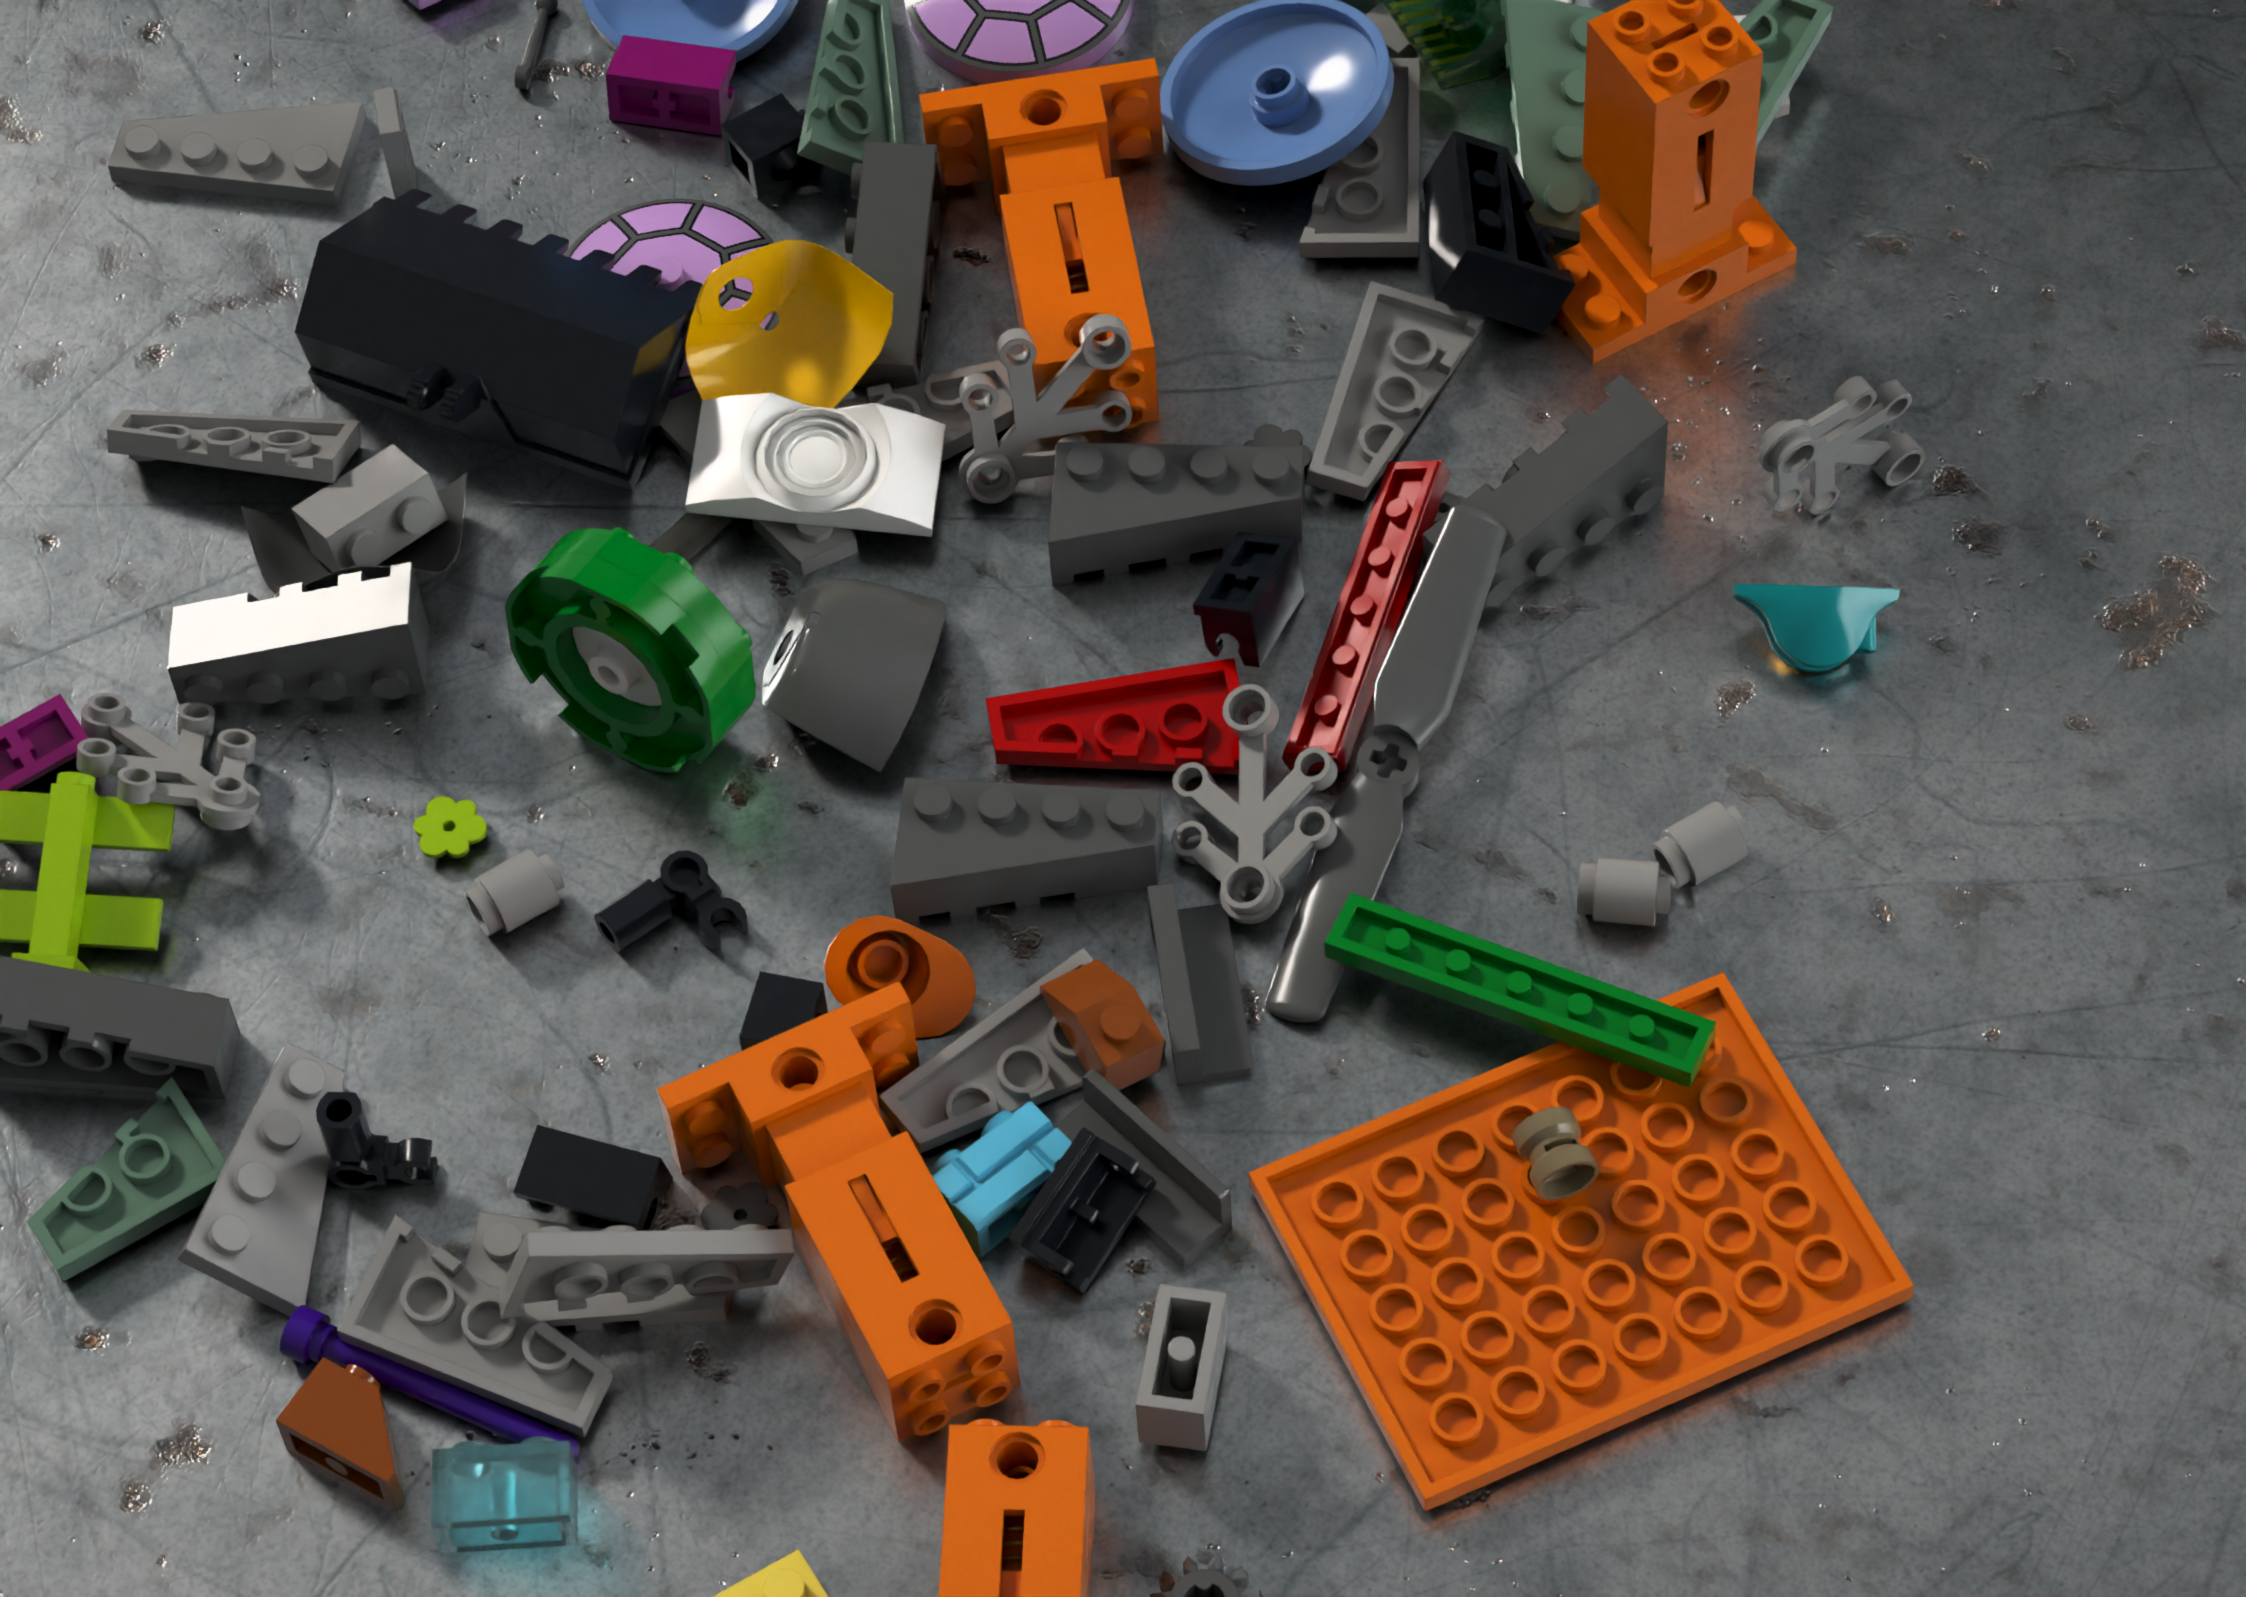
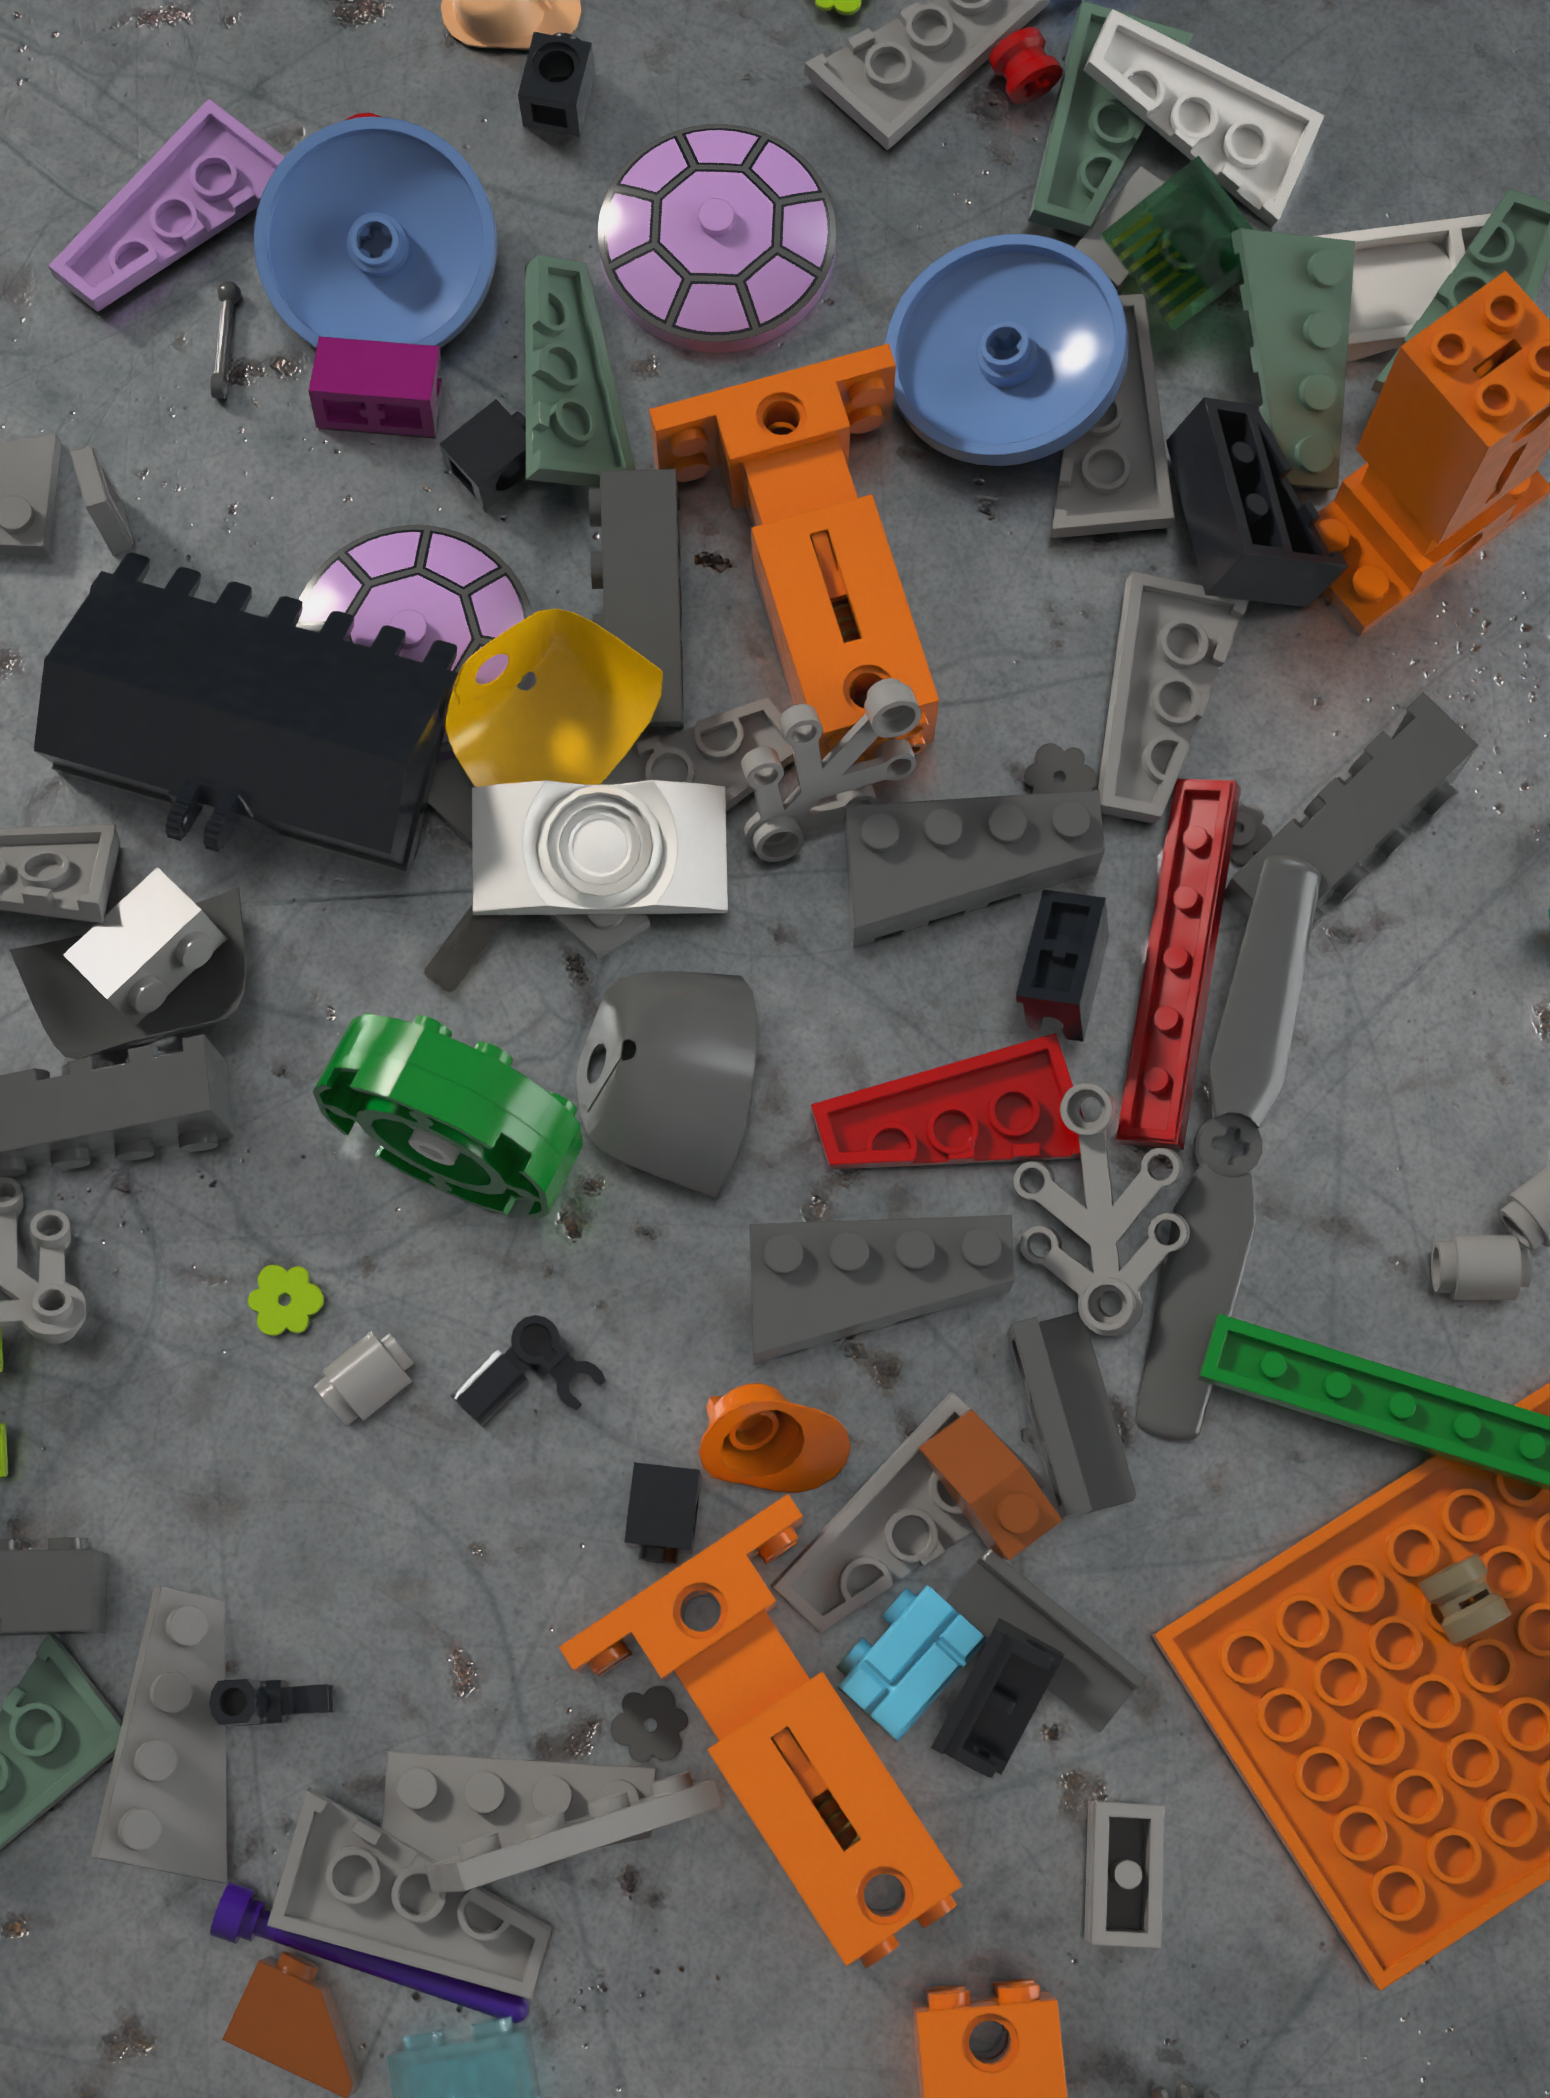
camera: 10 degrees left, 20 degrees up
black hinge [514,1125,673,1231] -> none

